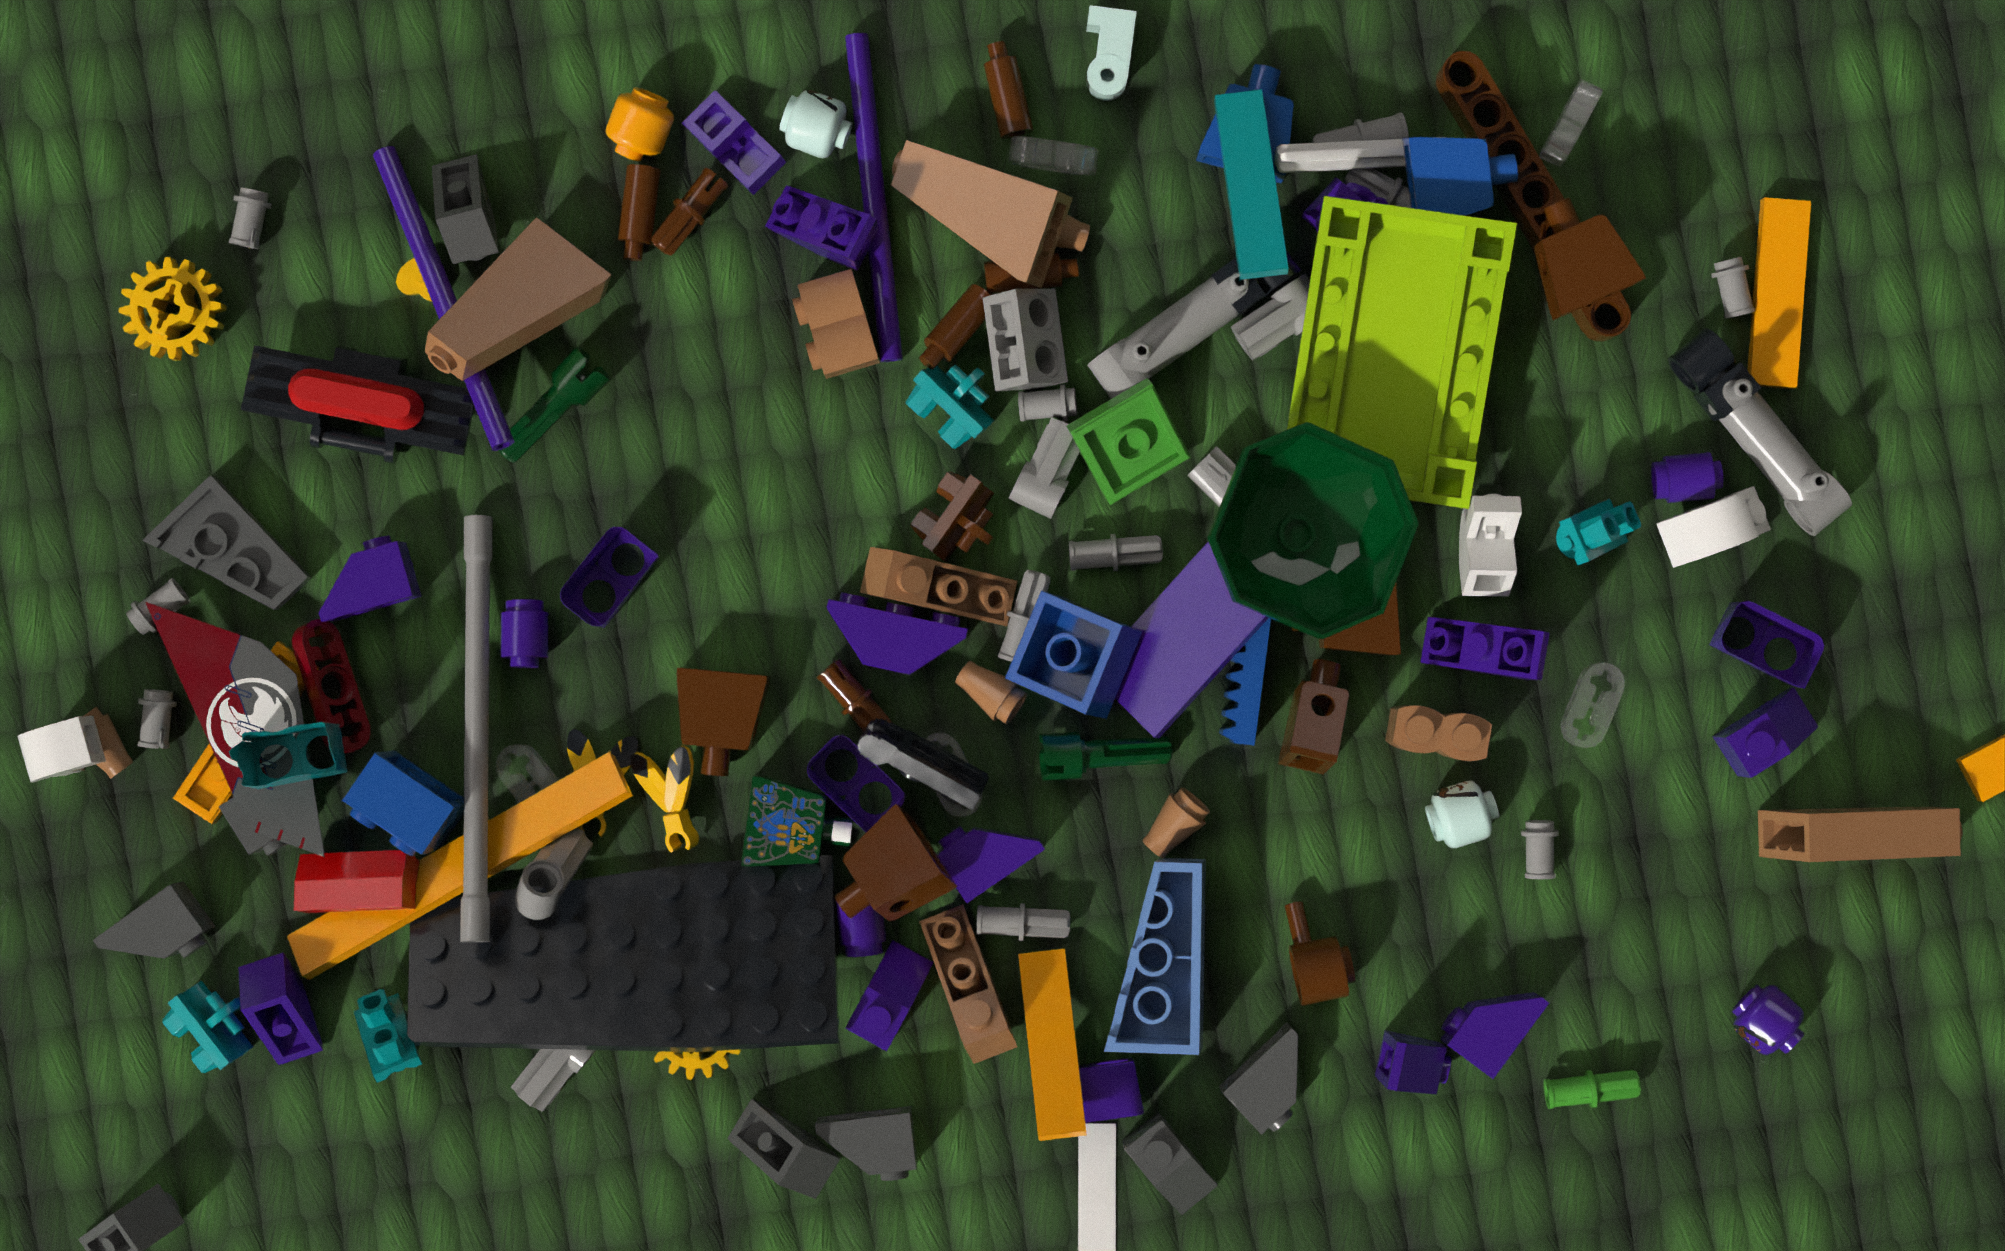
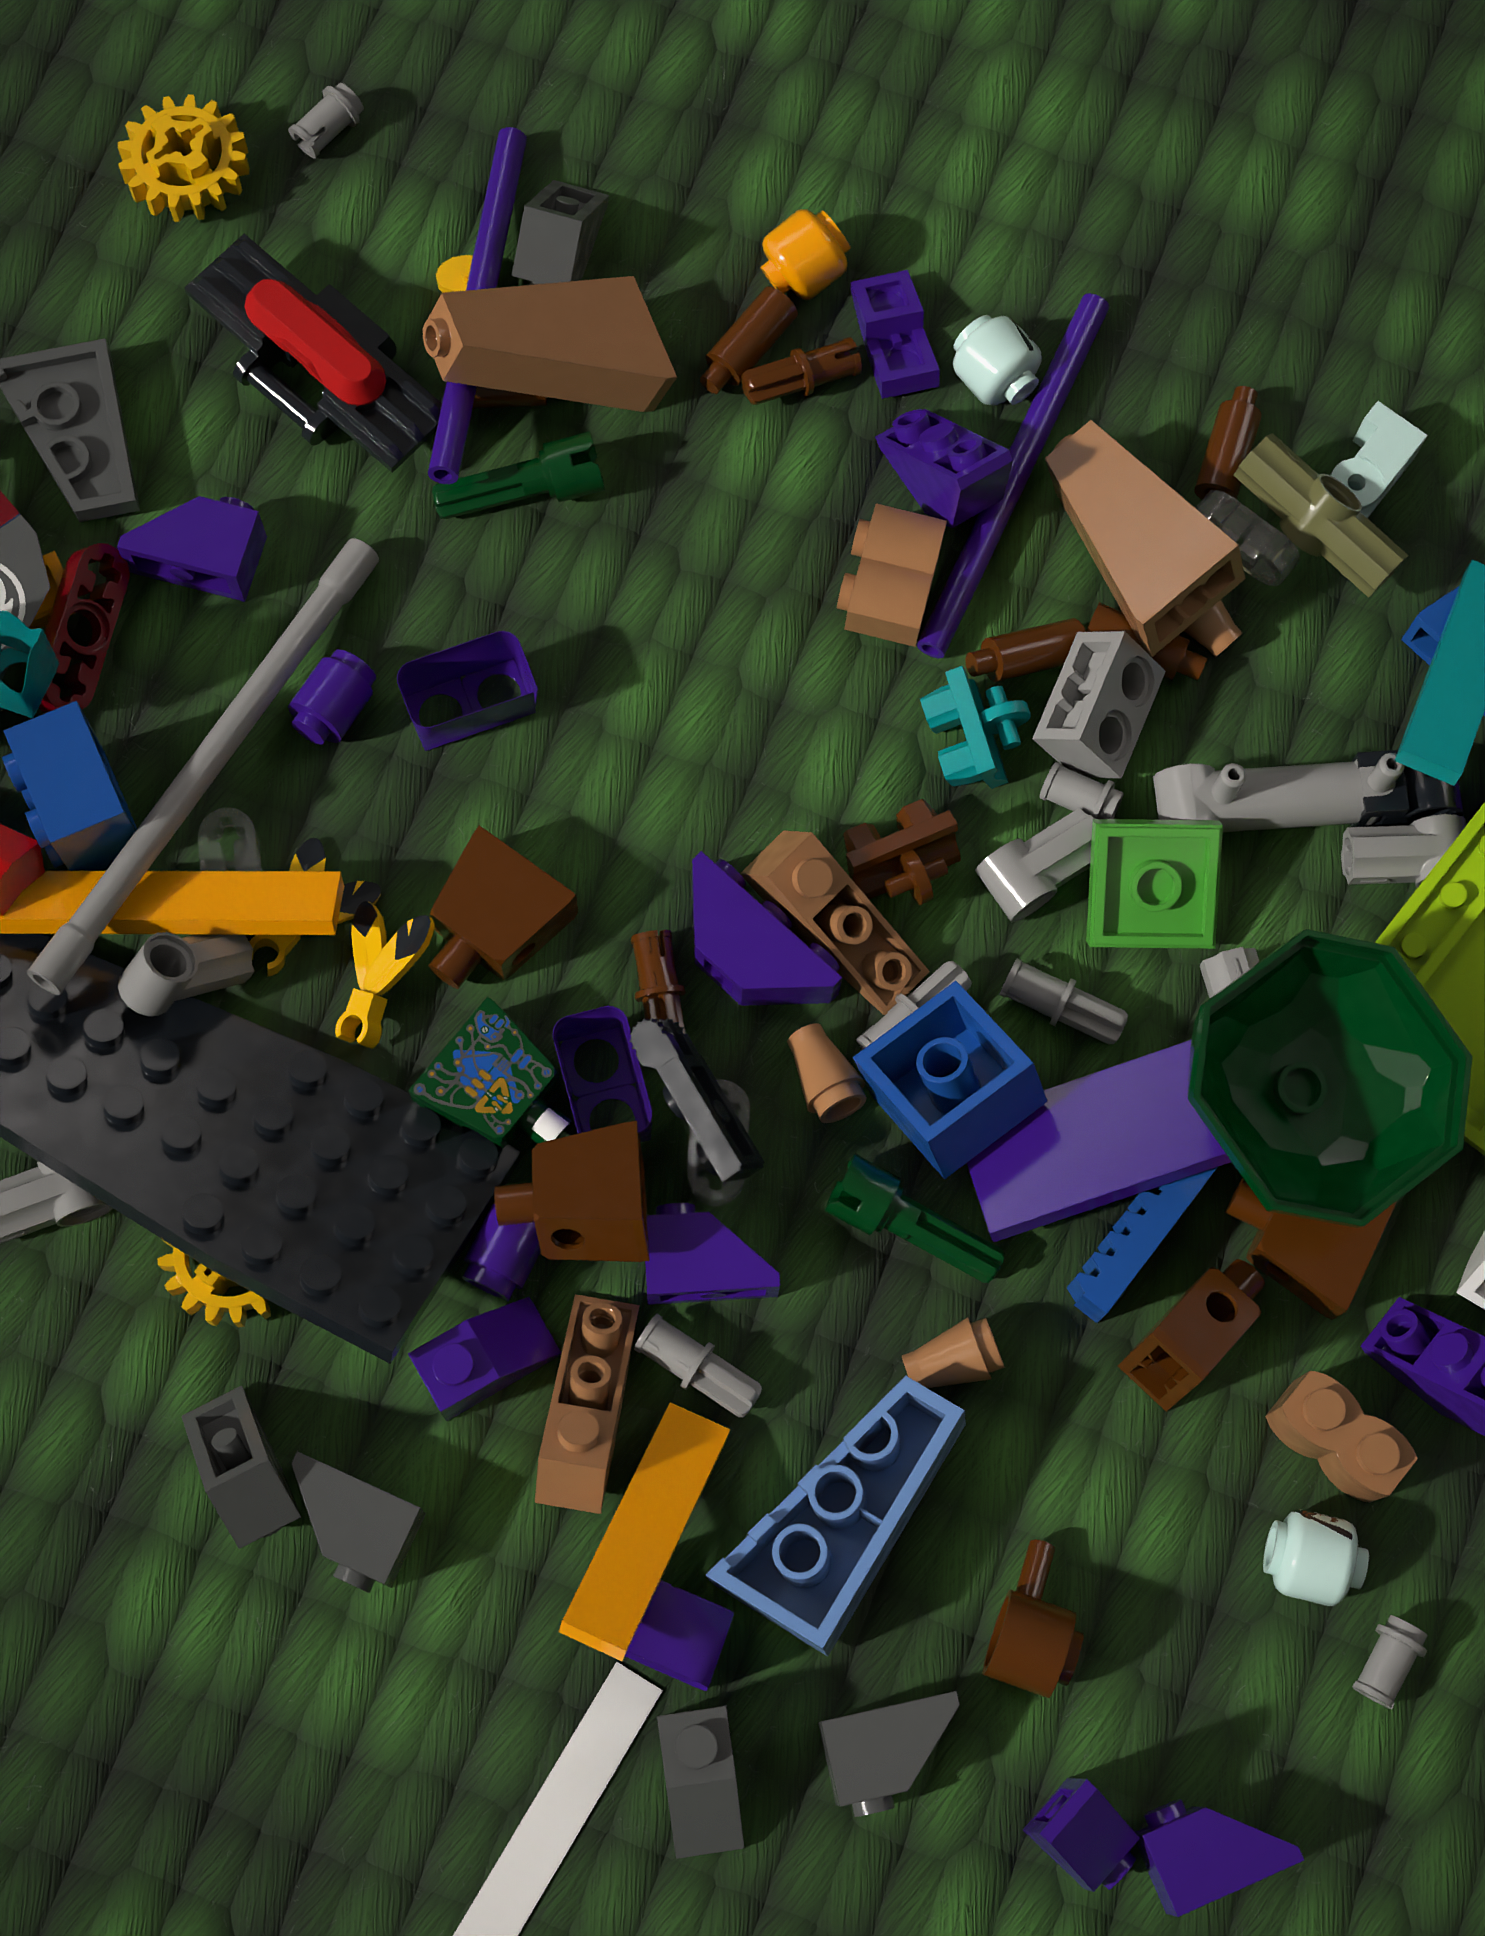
camera: 30 degrees right, 15 degrees down
none -> olive piece [1234,433,1409,598]

